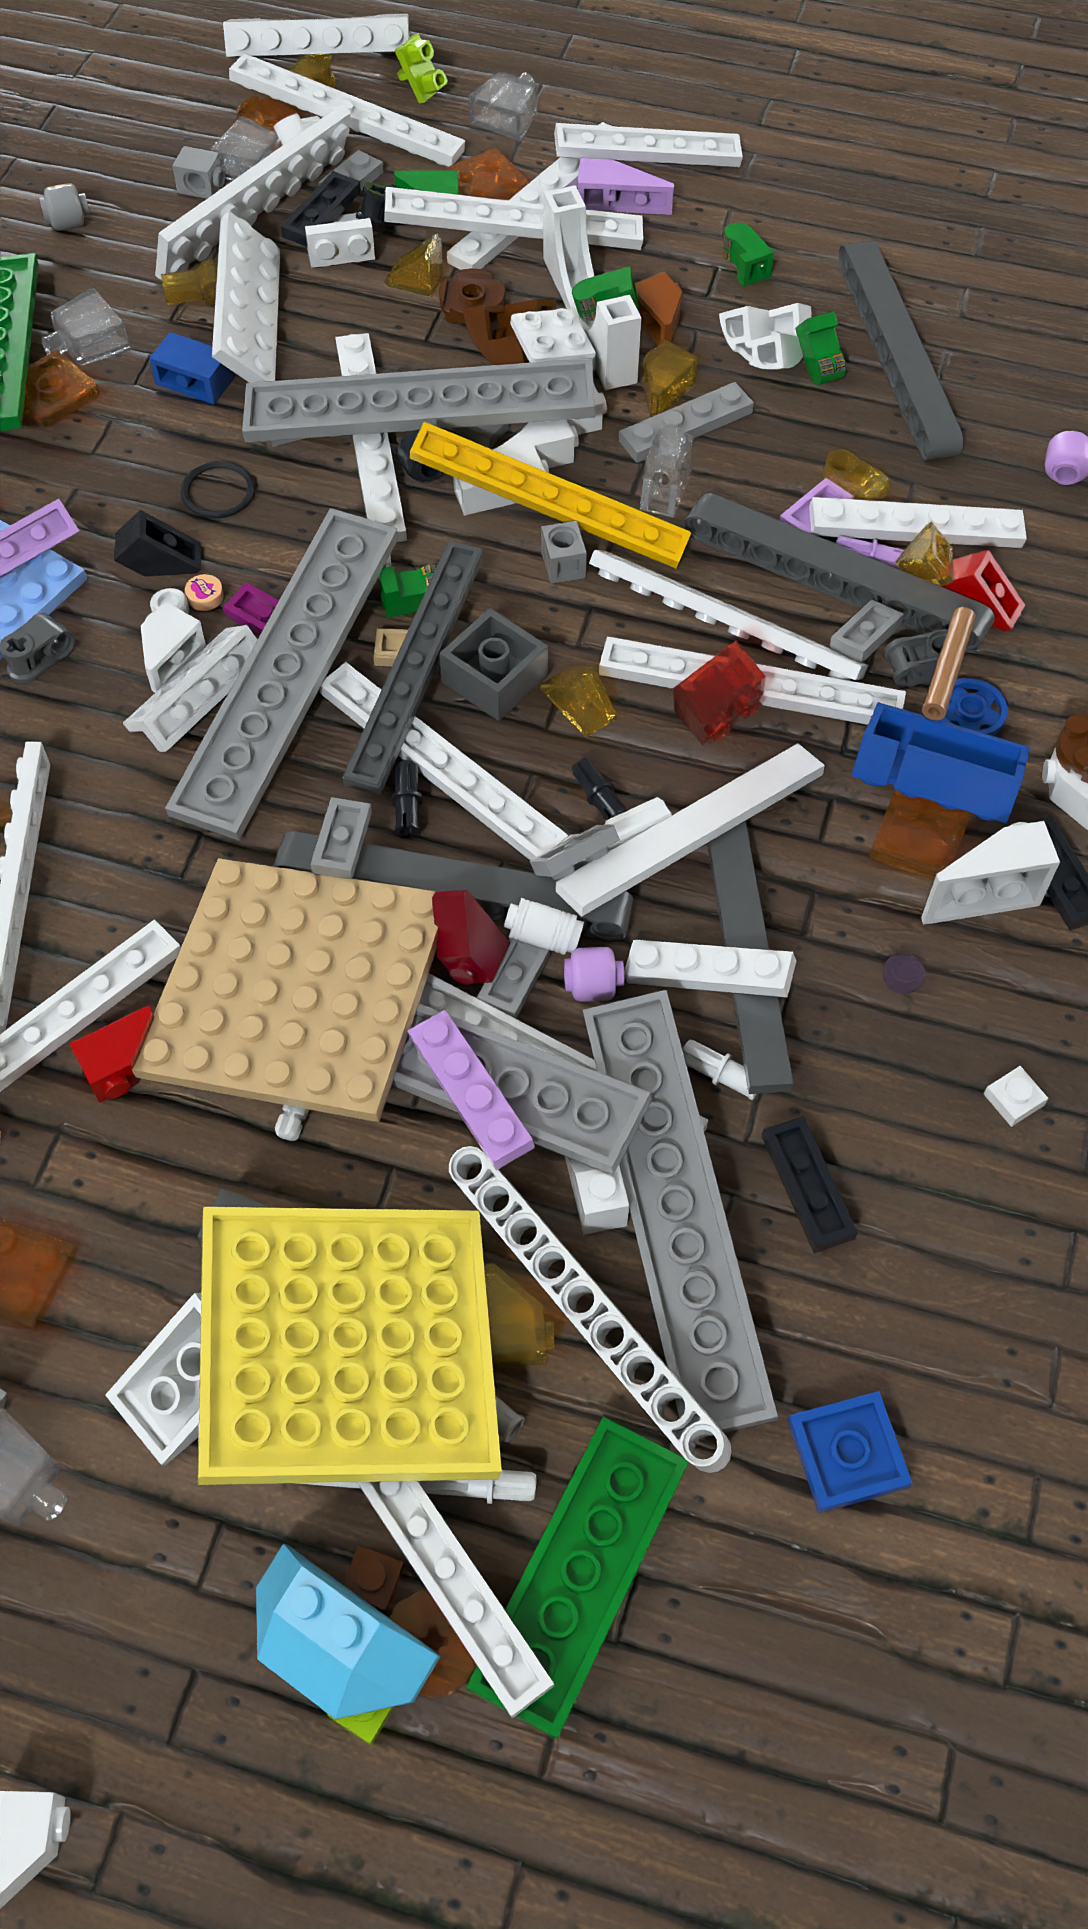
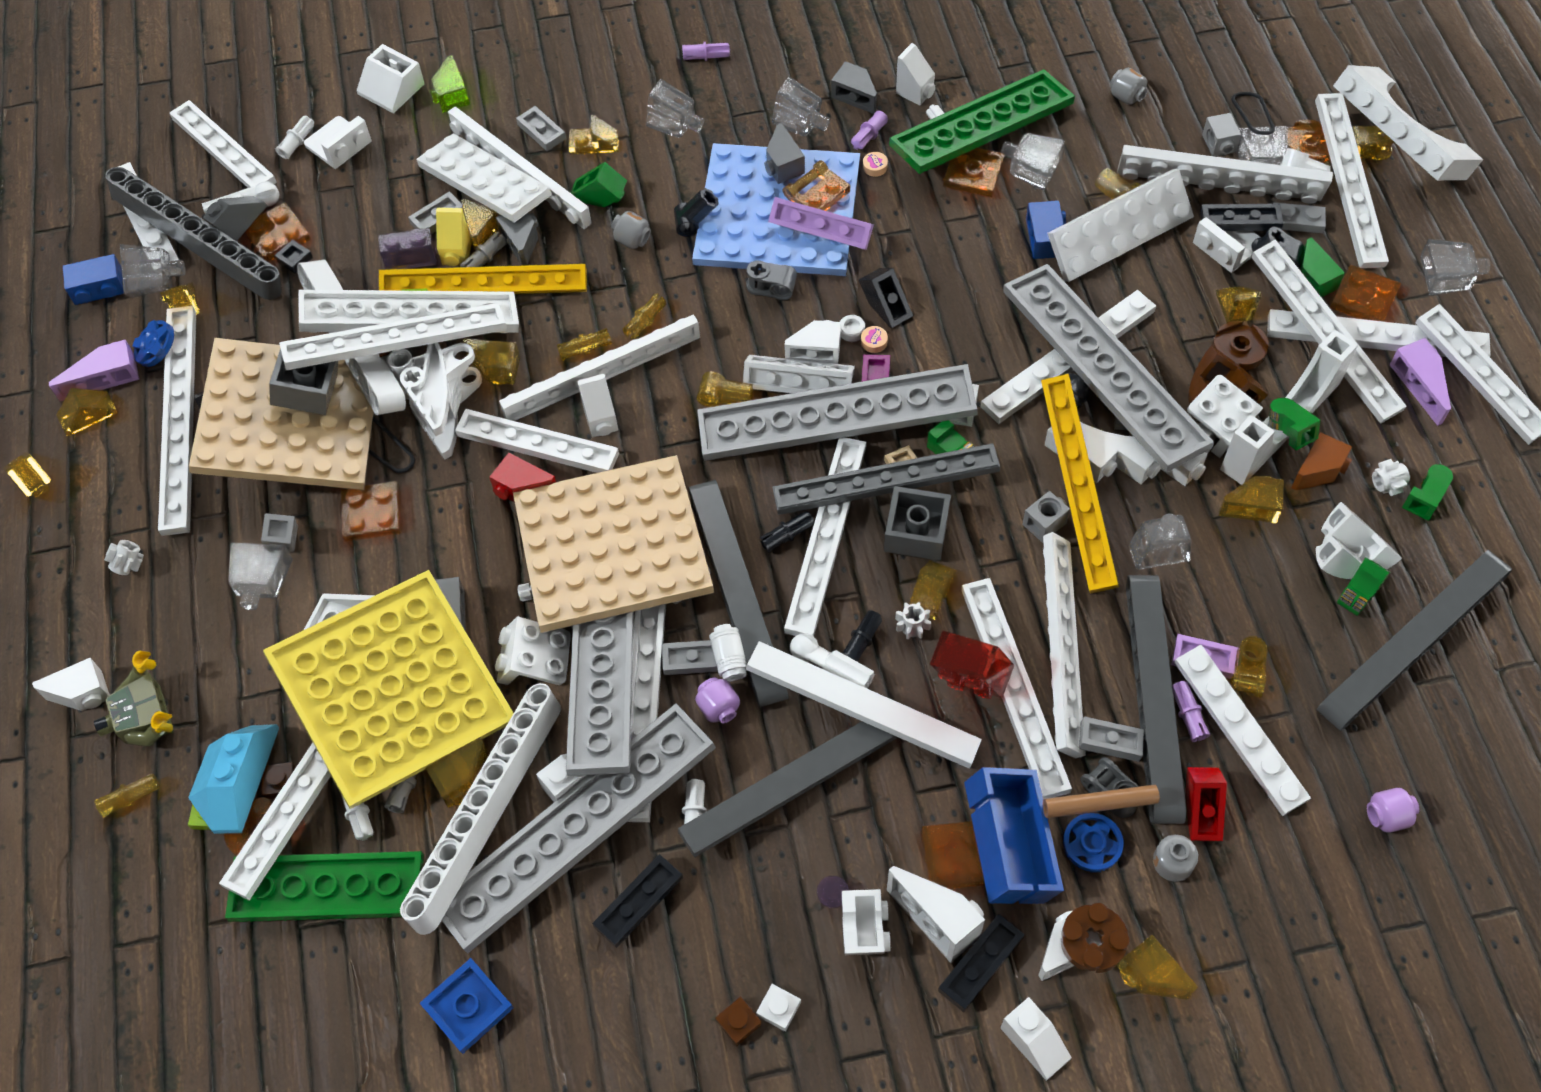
camera: 65 degrees right, 0 degrees up
black tyre [180,461,255,519] -> none
light grey plate [310,797,372,879] -> none
lime hips [394,34,448,104] -> none
lavender plate [407,1010,535,1170] -> none
dark red slope [432,890,510,985] -> none
light grey plate [529,825,620,880] -> none
light grey plate [619,382,754,463] -> none
white plate [624,940,796,997] -> none
clear yellow slope [895,521,954,586] -> none
none -> torso [94,651,174,747]
none -> clear yellow axle [94,774,160,817]
none -> white bracket [495,616,571,685]
none -> white slope [577,374,618,438]
none -> clear yellow piece [696,371,753,407]
none -> reddish brown plate [715,996,762,1046]
none -> white cylinder [842,889,890,955]
none -> white gear [895,602,931,639]
none -> light grey head [1153,834,1198,882]
none -> black piece [1231,92,1275,135]
none -> white gear [1372,459,1410,496]

